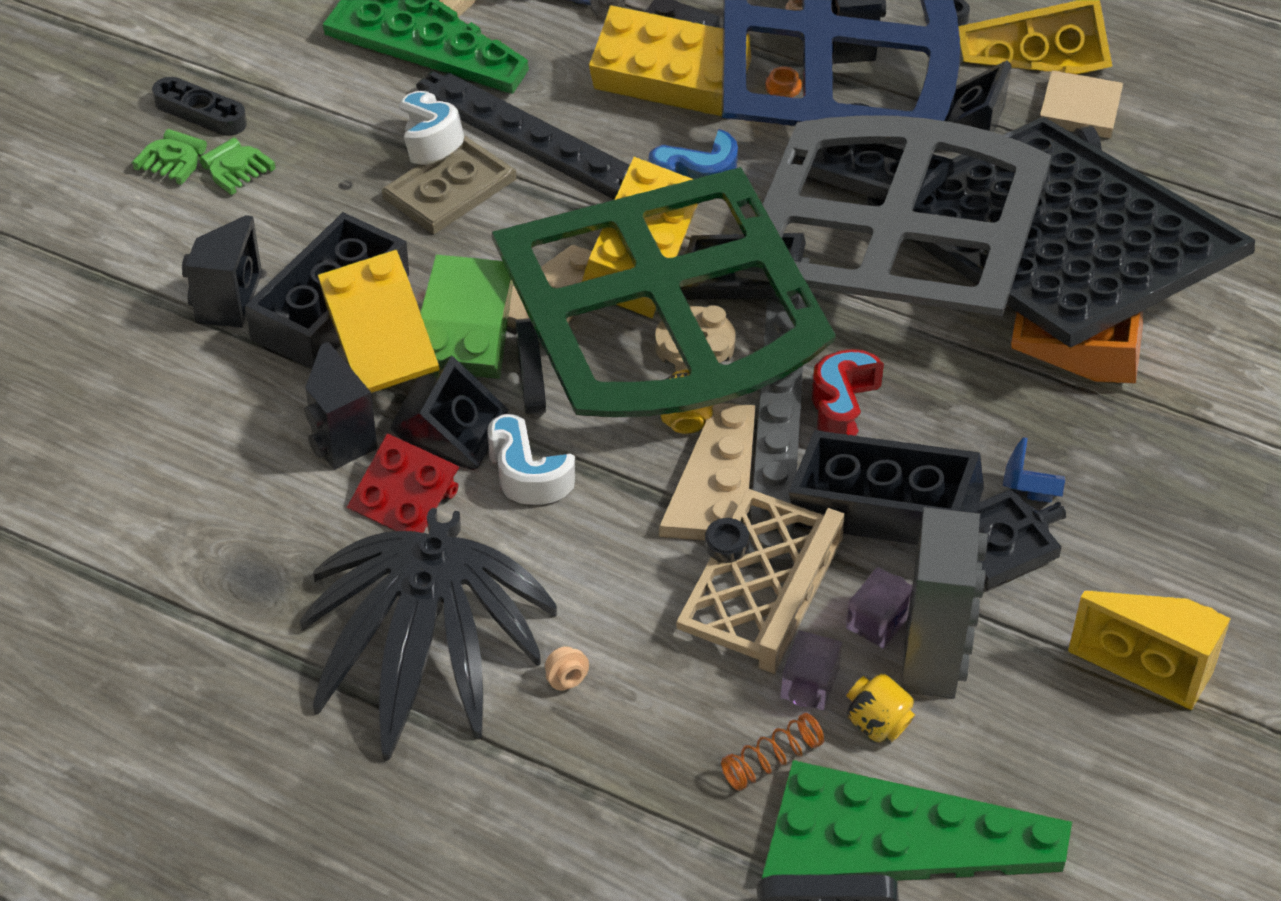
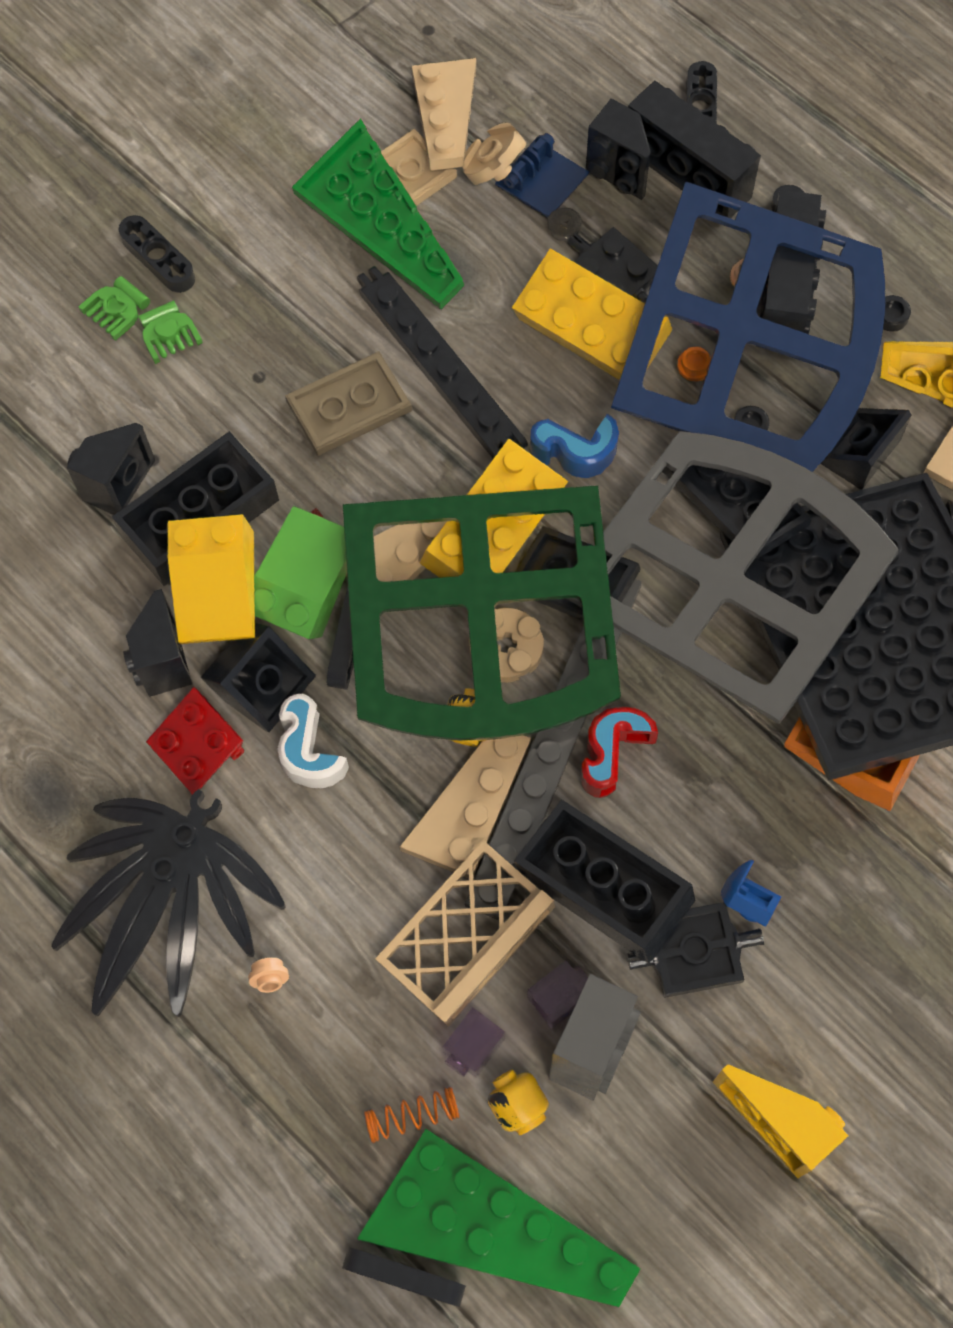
camera: 20 degrees right, 20 degrees up
white animal [399,91,464,165] -> none
black tile [705,518,749,563] -> none

